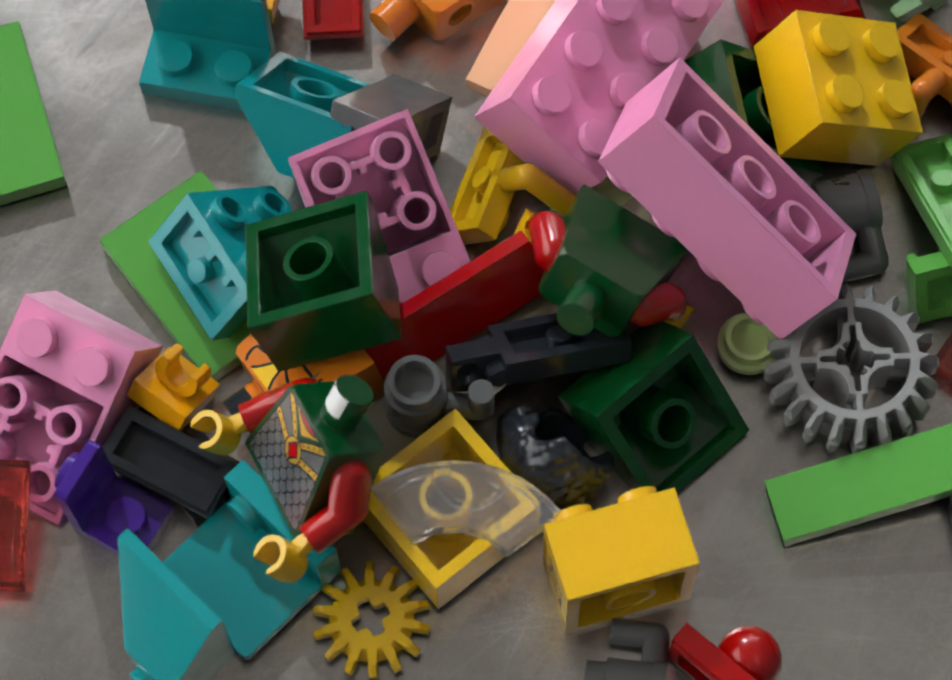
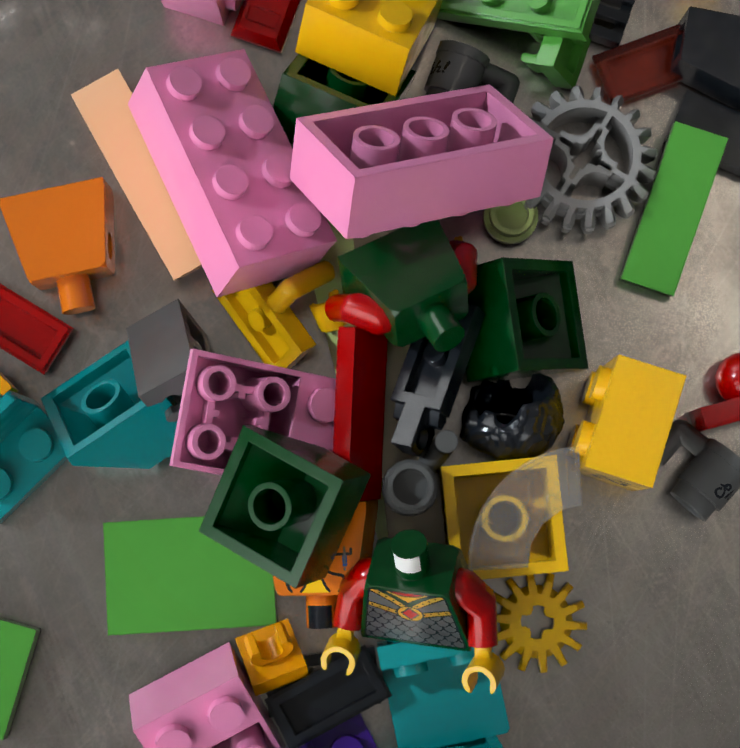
camera: 55 degrees left, 15 degrees up
teal bracket [148,186,291,340] -> none

